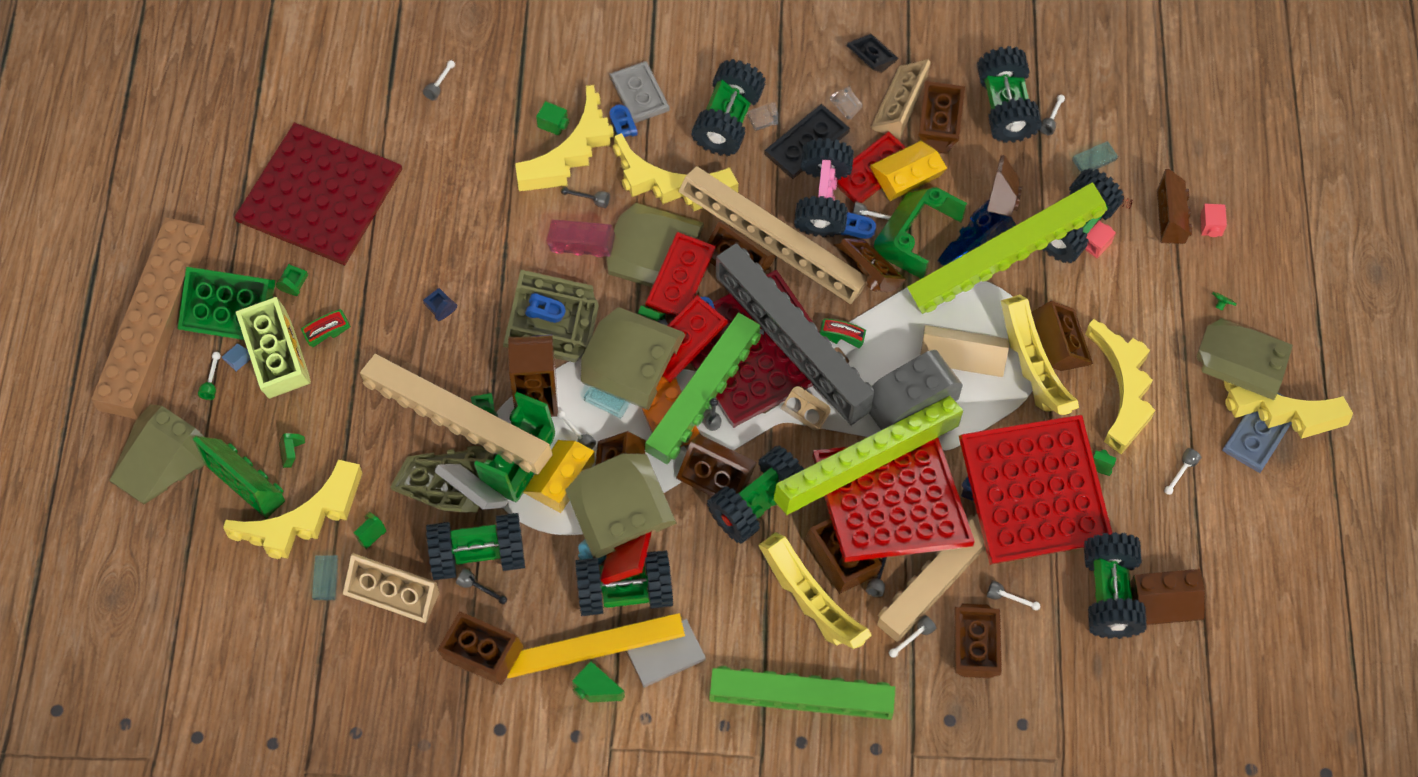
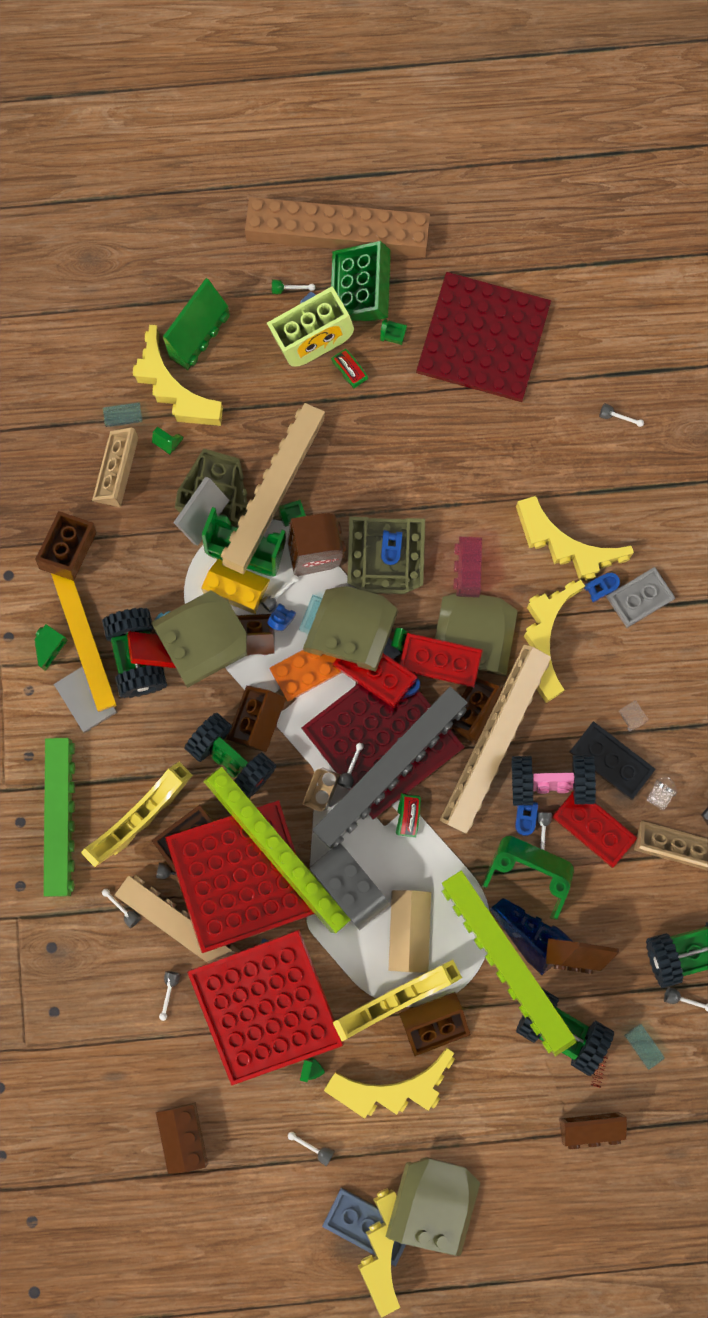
camera: 85 degrees right, 15 degrees up
olive wedge [109,404,205,505] -> none
green tile [279,433,305,468] -> none
dark blue tile [423,288,458,321] -> none
black plate [426,513,525,580] -> none
hinge [456,568,507,605] -> none
green brick [536,101,569,136] -> none
hinge [561,187,610,208] -> none
bright green brick [645,313,761,465] -> none
black plate [691,59,766,156] -> none
dark grey hinge [704,398,721,431] -> none
reddish brown slope [833,238,906,292] -> none
yellow slope [870,141,947,201] -> none
reddish brown slope [919,81,965,154] -> none
reddish brown slope [954,603,1002,678] -> none
black plate [1084,532,1147,639] -> none
coral brick [1085,221,1116,259] -> none
coral brick [1200,204,1227,237] -> none
green plant [1212,291,1237,311] -> none
none -> blue plate [268,604,296,631]
none -> hinge [337,743,364,789]

